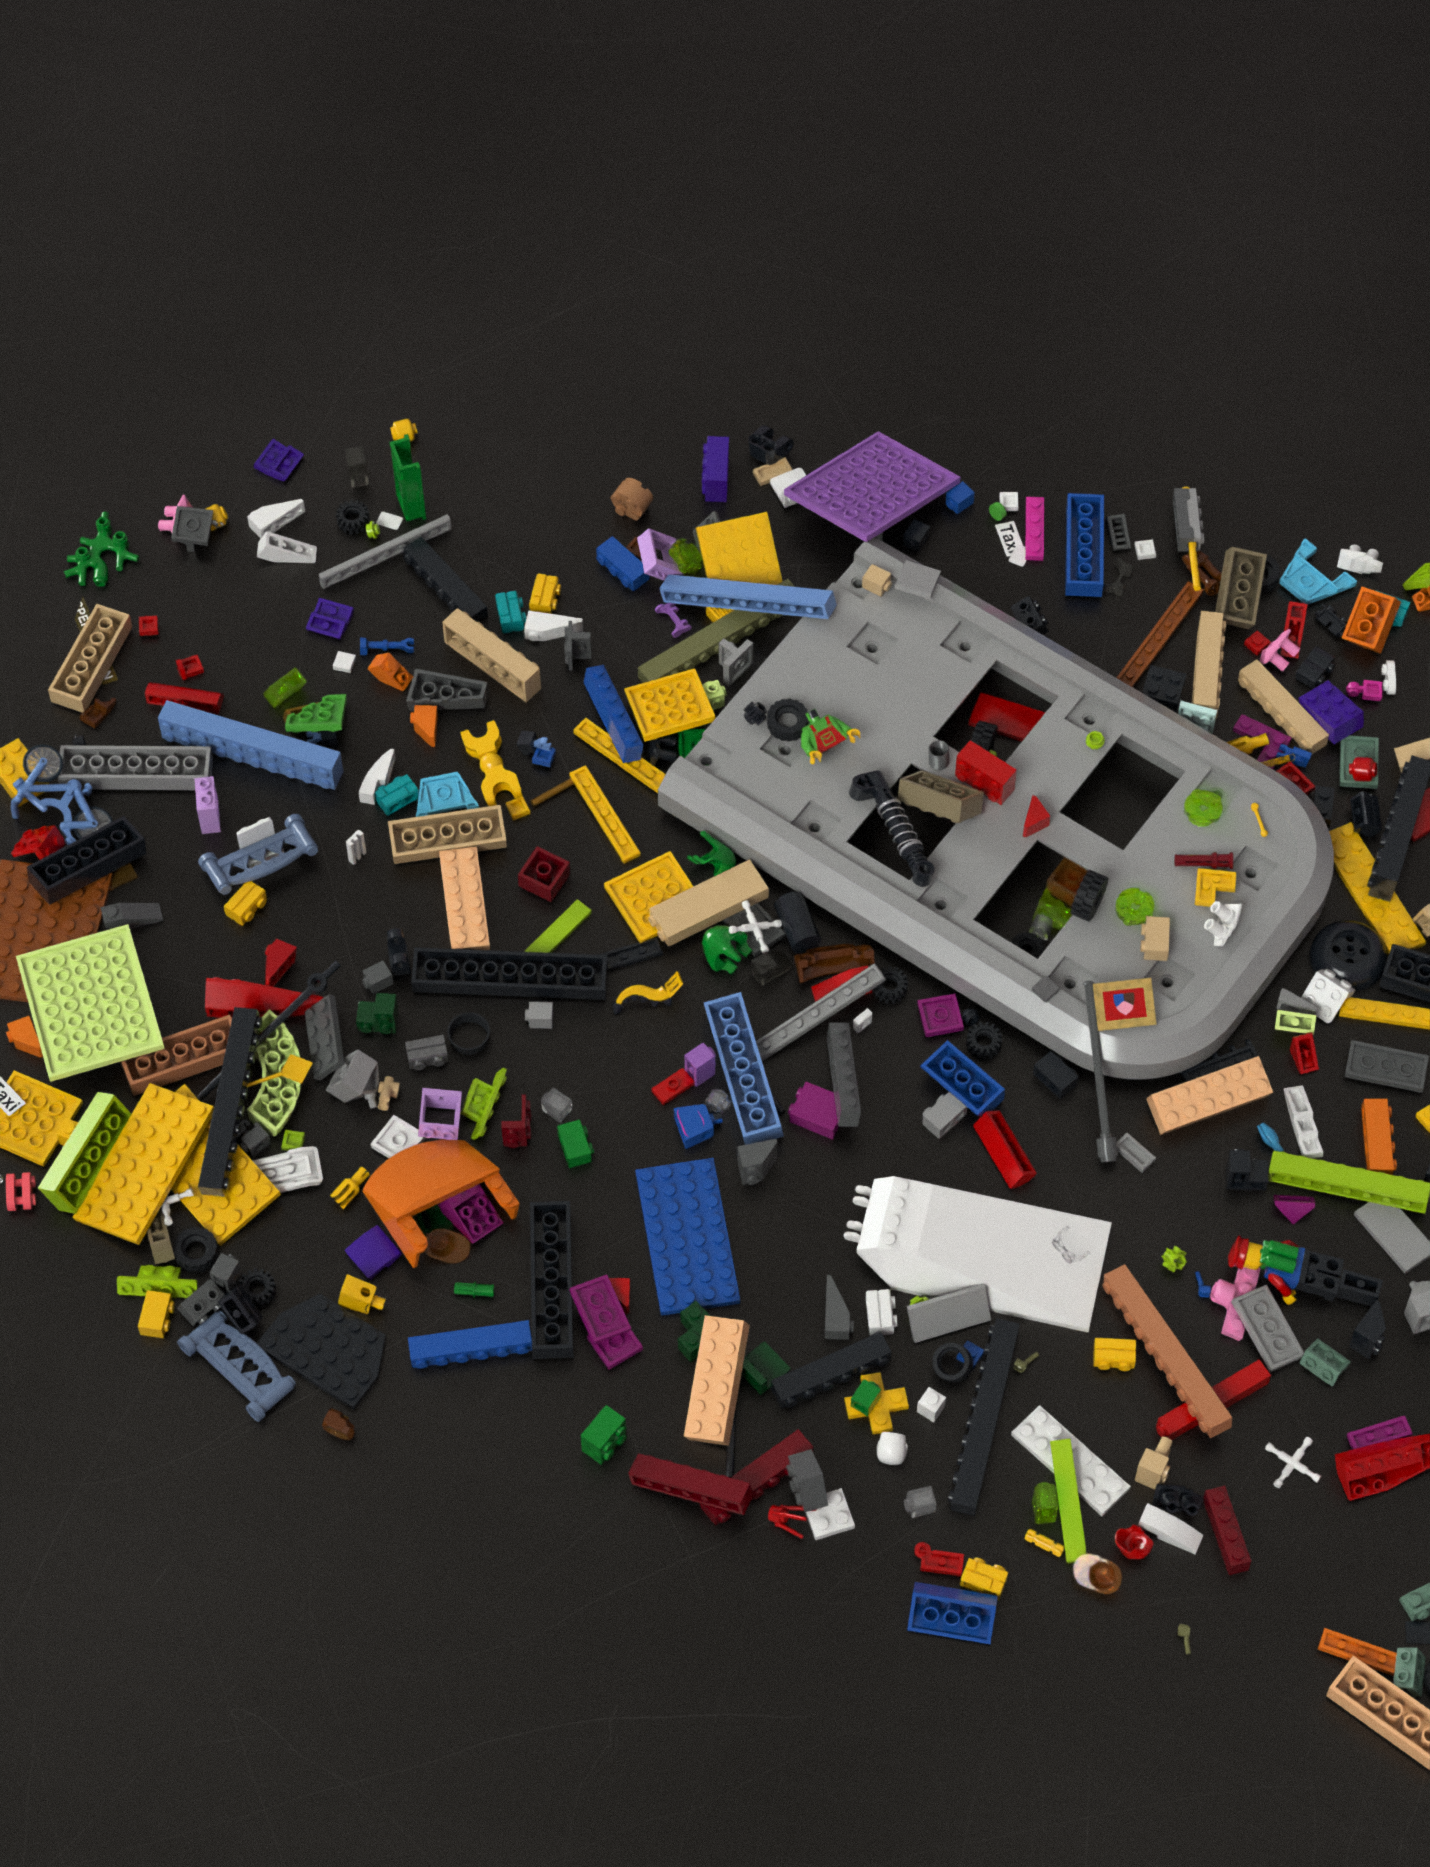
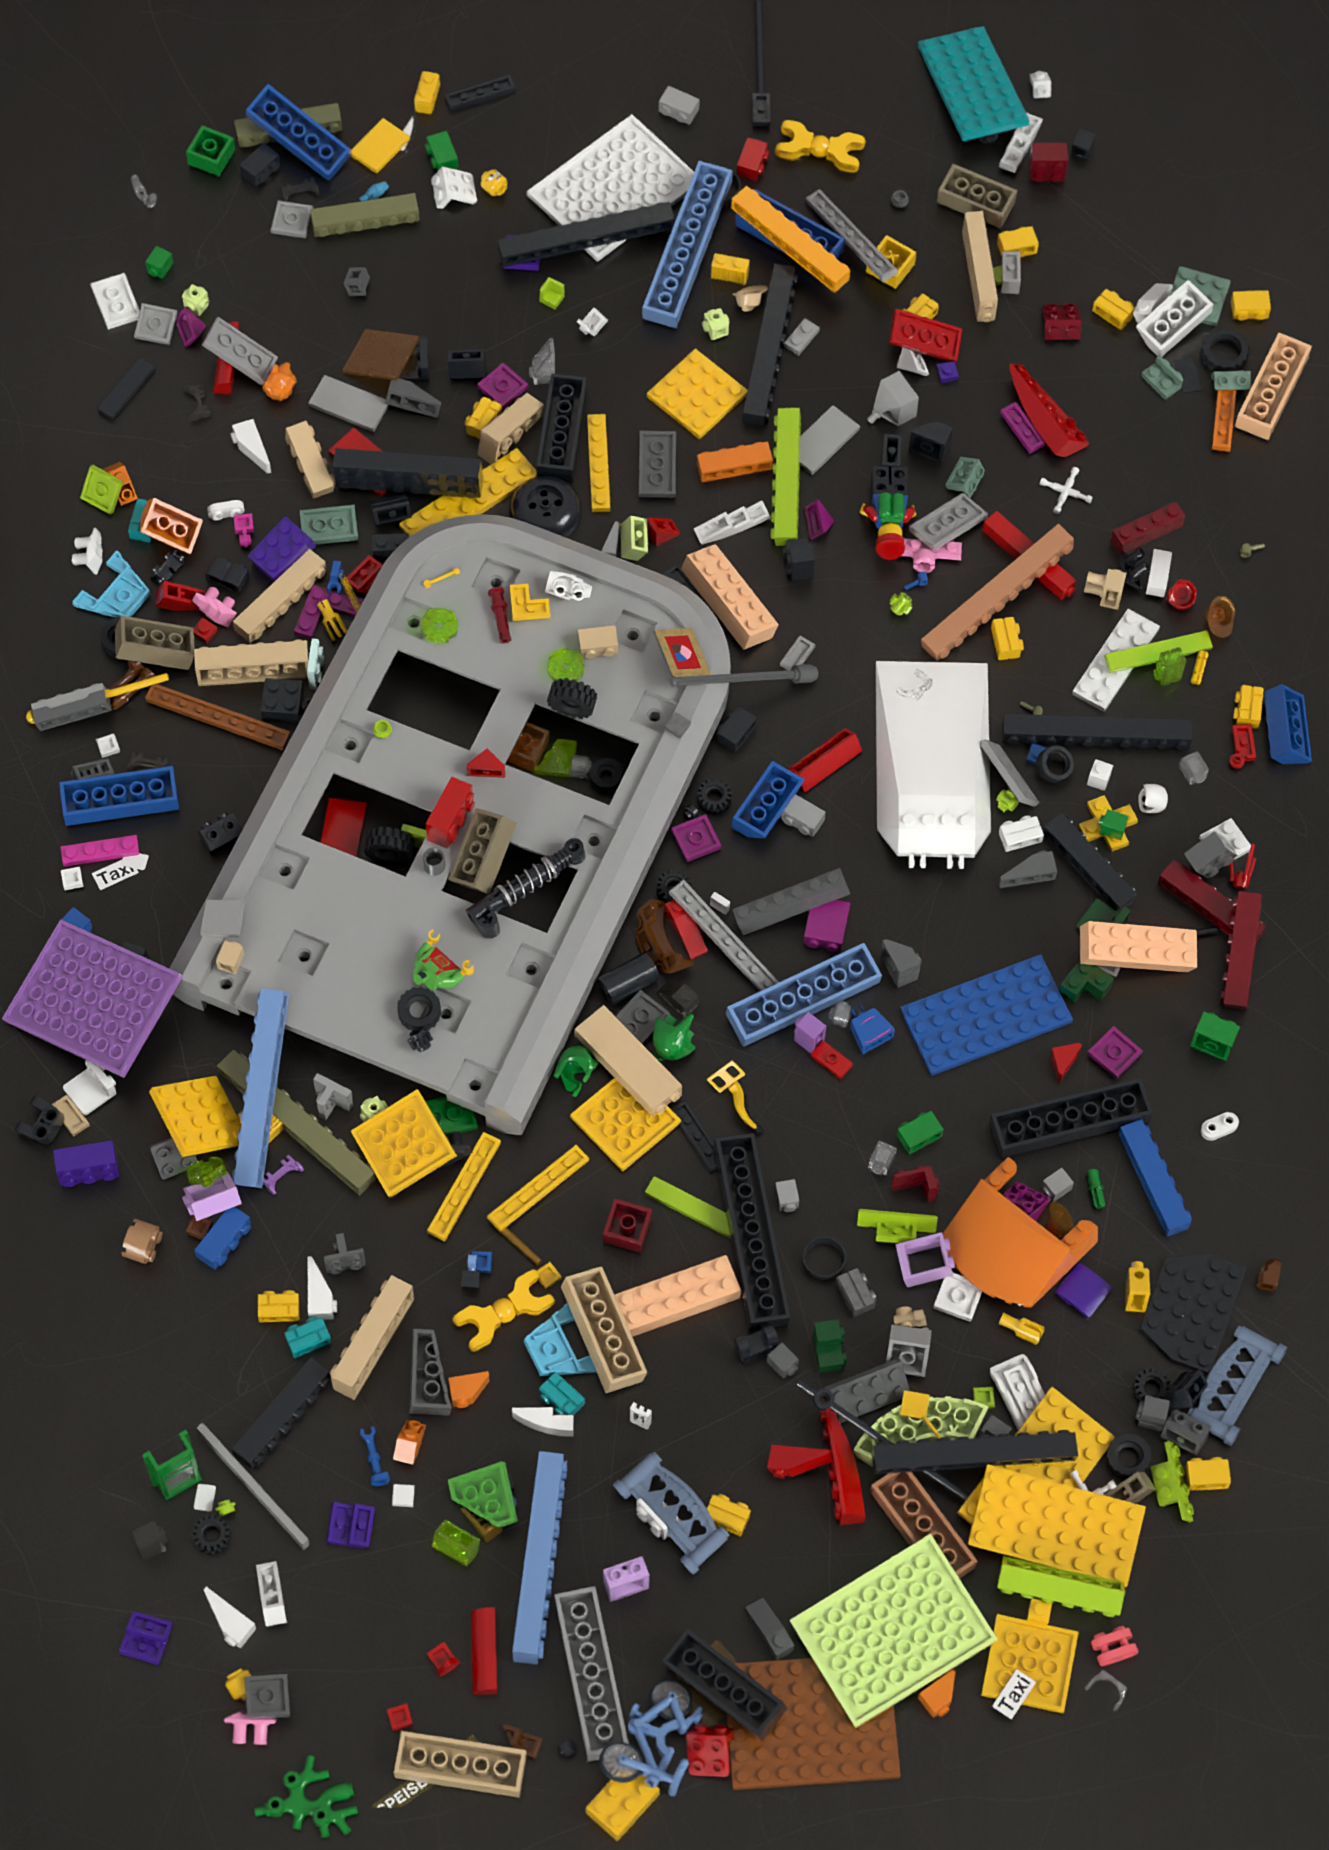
camera: 105 degrees left, 5 degrees up
yellow head [390,419,417,442] -> none
magenta plate [569,1274,631,1344] -> none
blue brick [584,665,643,763] -> none
white piece [729,900,782,953] -> none
bright green tile [989,502,1006,521] -> none
dark azure piece [1257,1122,1284,1152] -> none
white bracket [1301,969,1355,1023] -> none
red head [1349,757,1378,782] -> none
none -> light grey brick [1041,1168,1074,1202]
none -> white plate [1201,1112,1239,1141]

